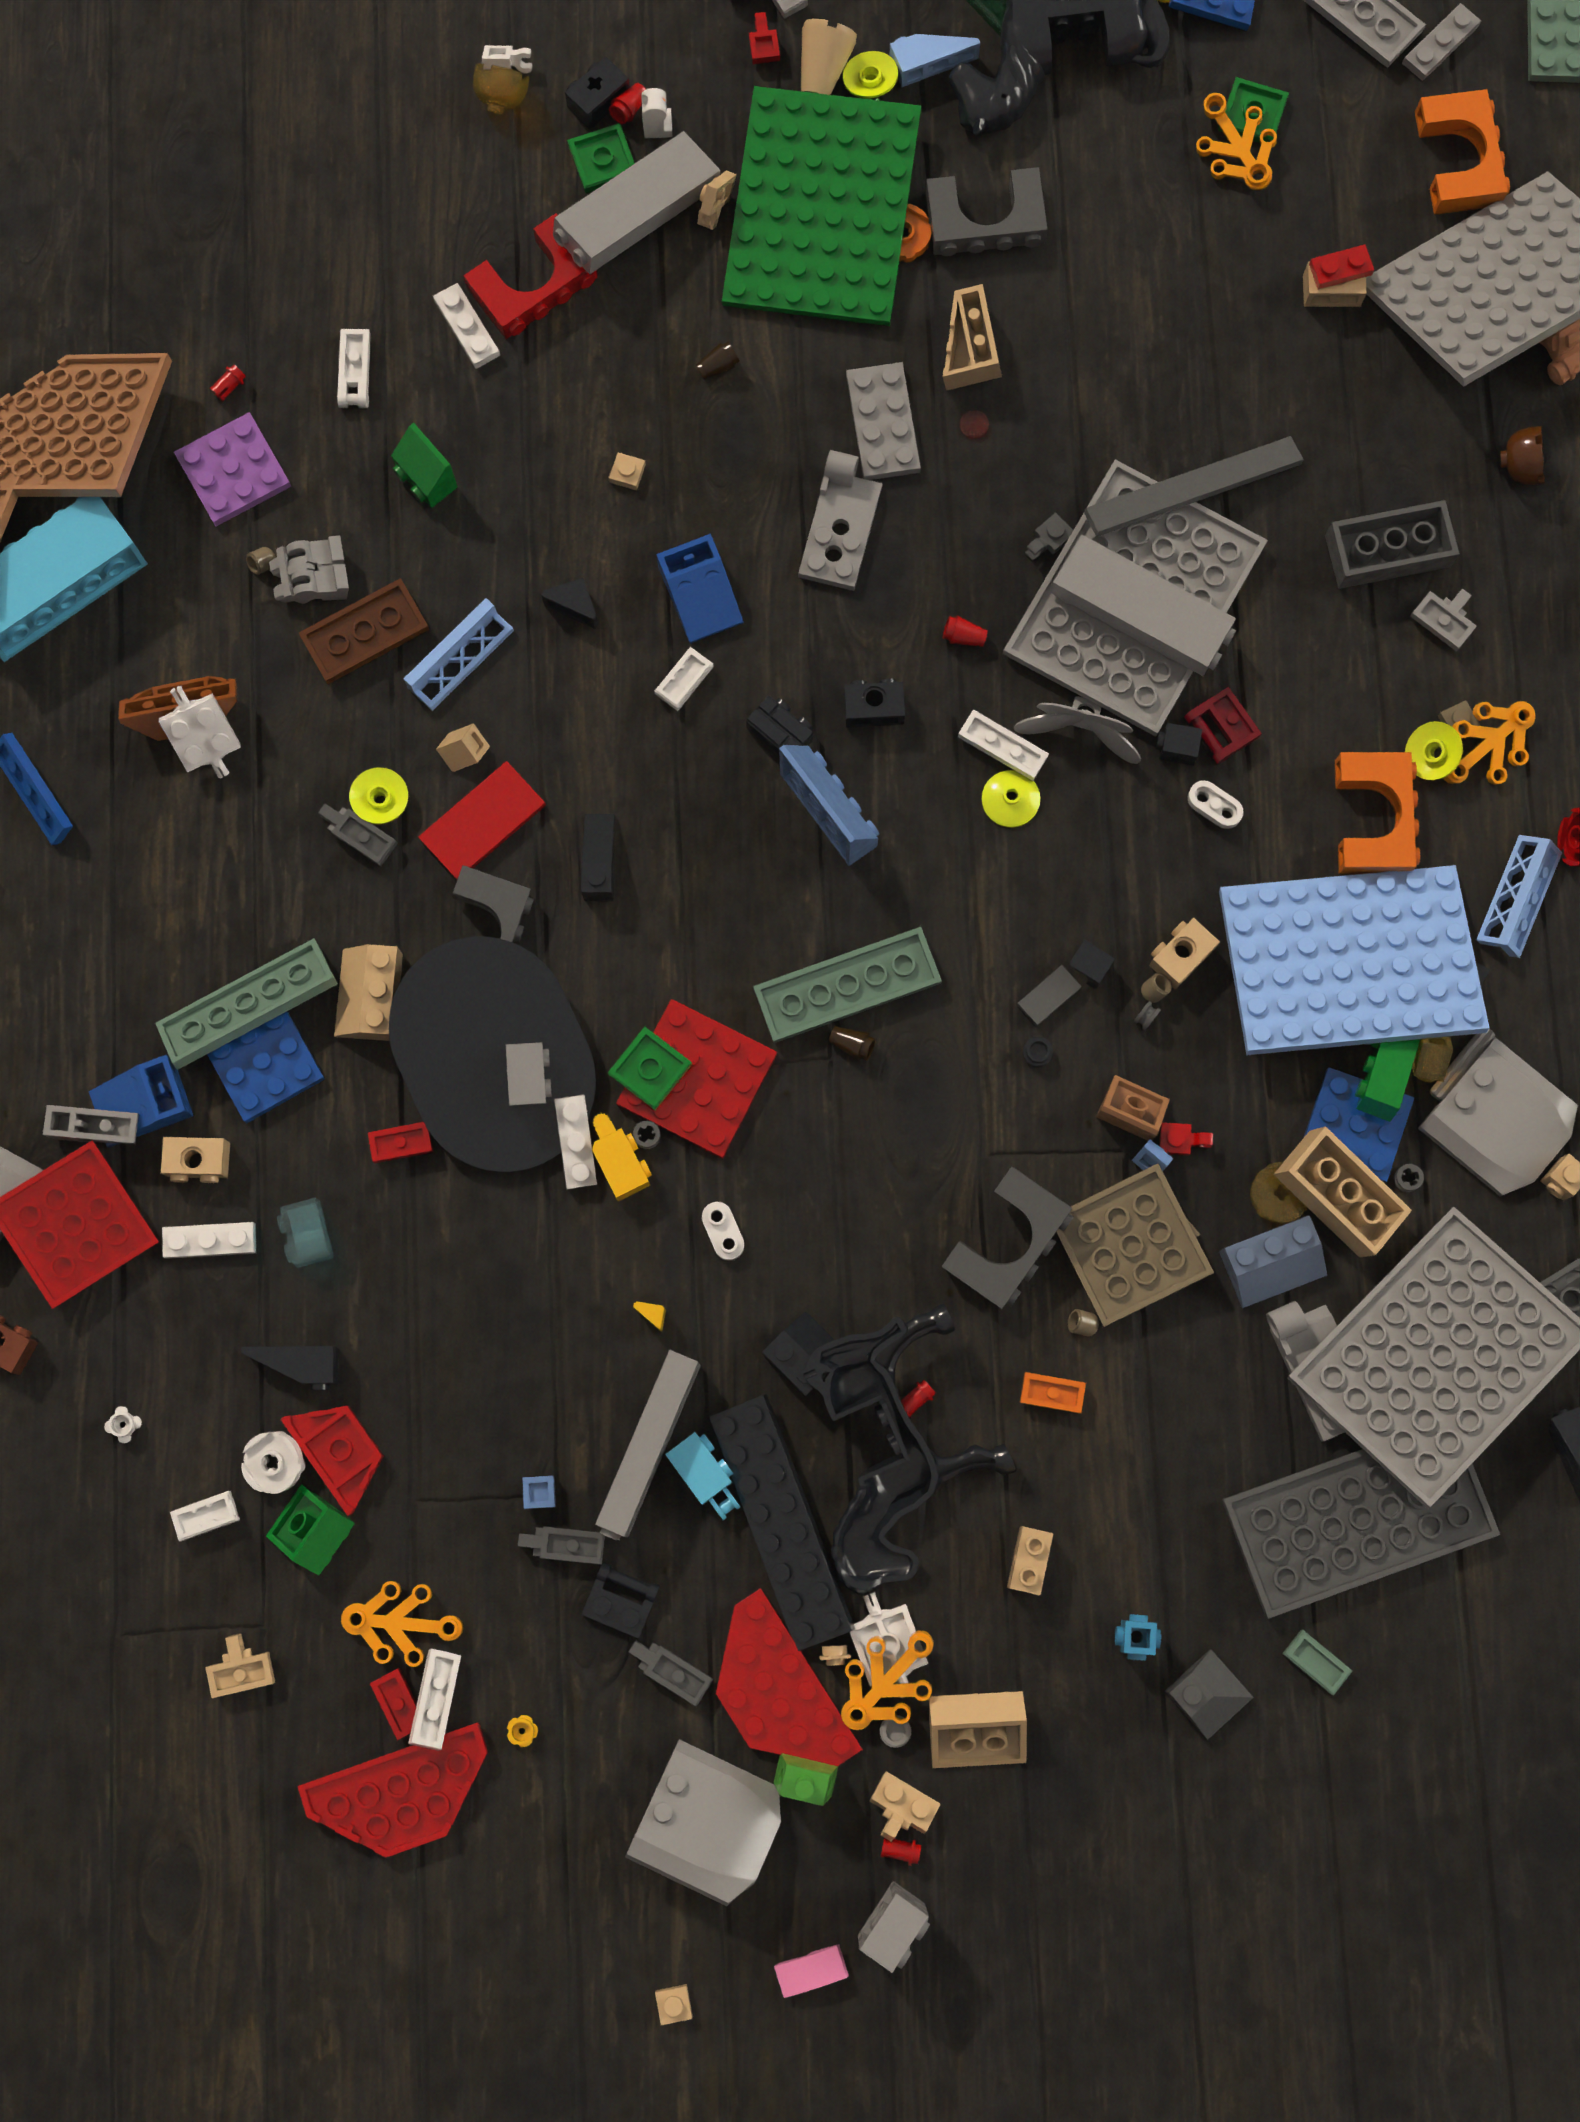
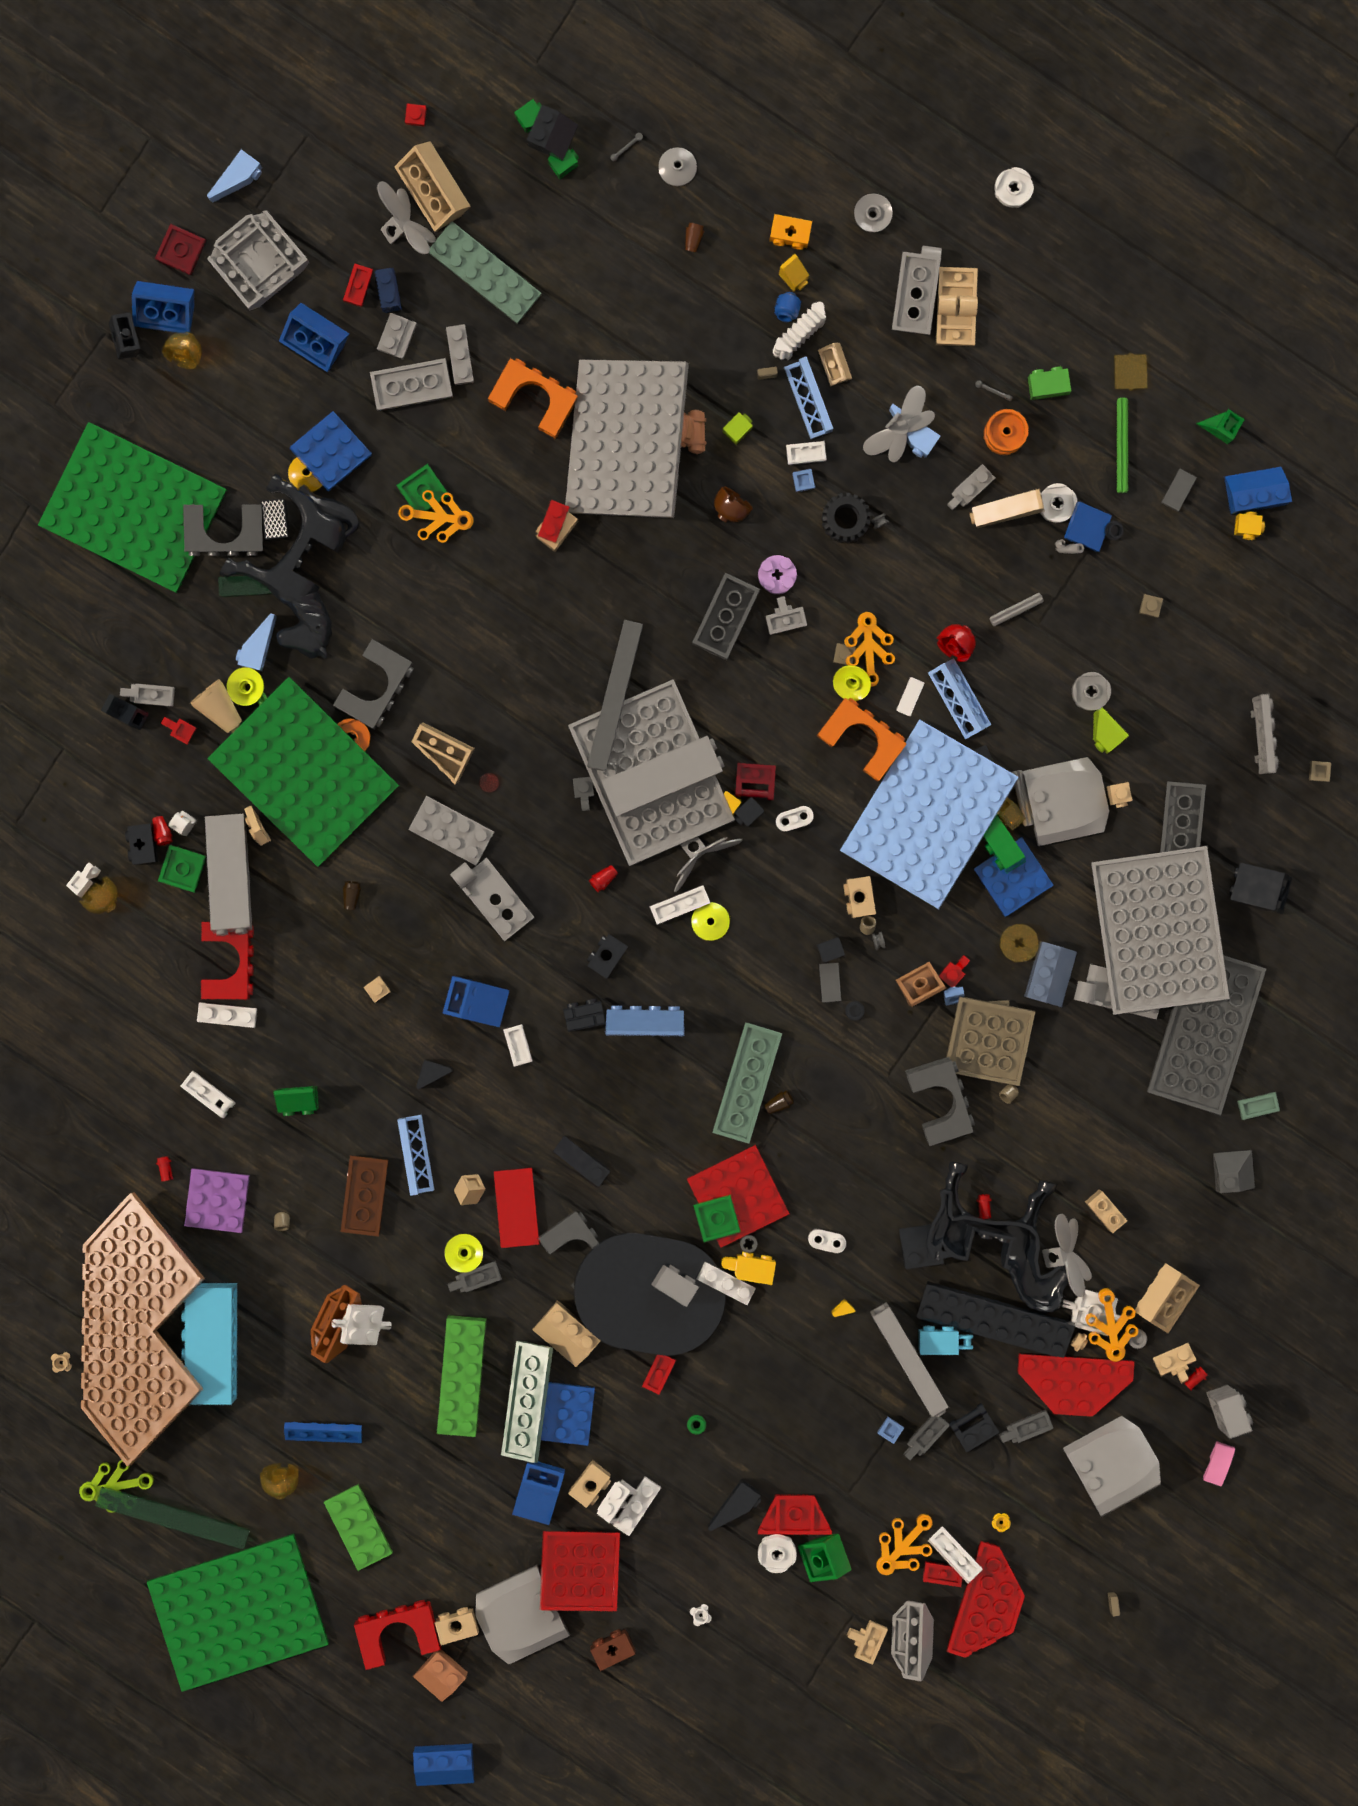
camera: 55 degrees left, 10 degrees up
light grey slope [43,1105,139,1144] -> none
white plate [170,1491,240,1542] -> none
light grey hips [269,535,349,604] -> none
clear light blue brick [277,1198,334,1268] -> none
tan plate [655,1984,693,2025] -> none
bright green torso [774,1753,839,1806] -> none
orange plate [1020,1372,1086,1414] -> none
dark azure brick [1115,1614,1161,1661] -> none
tan brick [1273,1126,1412,1257] -> none
dark grey bush [1393,1164,1424,1192] -> none
none -> bright green brick [437,1315,487,1437]
none -> white window [597,1480,638,1524]
none -> green plate [687,1415,706,1434]
none -> yellow slope [724,791,741,814]
none -> lavender plate [758,555,797,594]
none -> light grey wedge [891,1600,934,1681]
none -> white sticker [897,677,924,716]
none -> light grey piece [1042,1214,1092,1297]
none -> dark tan tile [1108,1592,1120,1616]

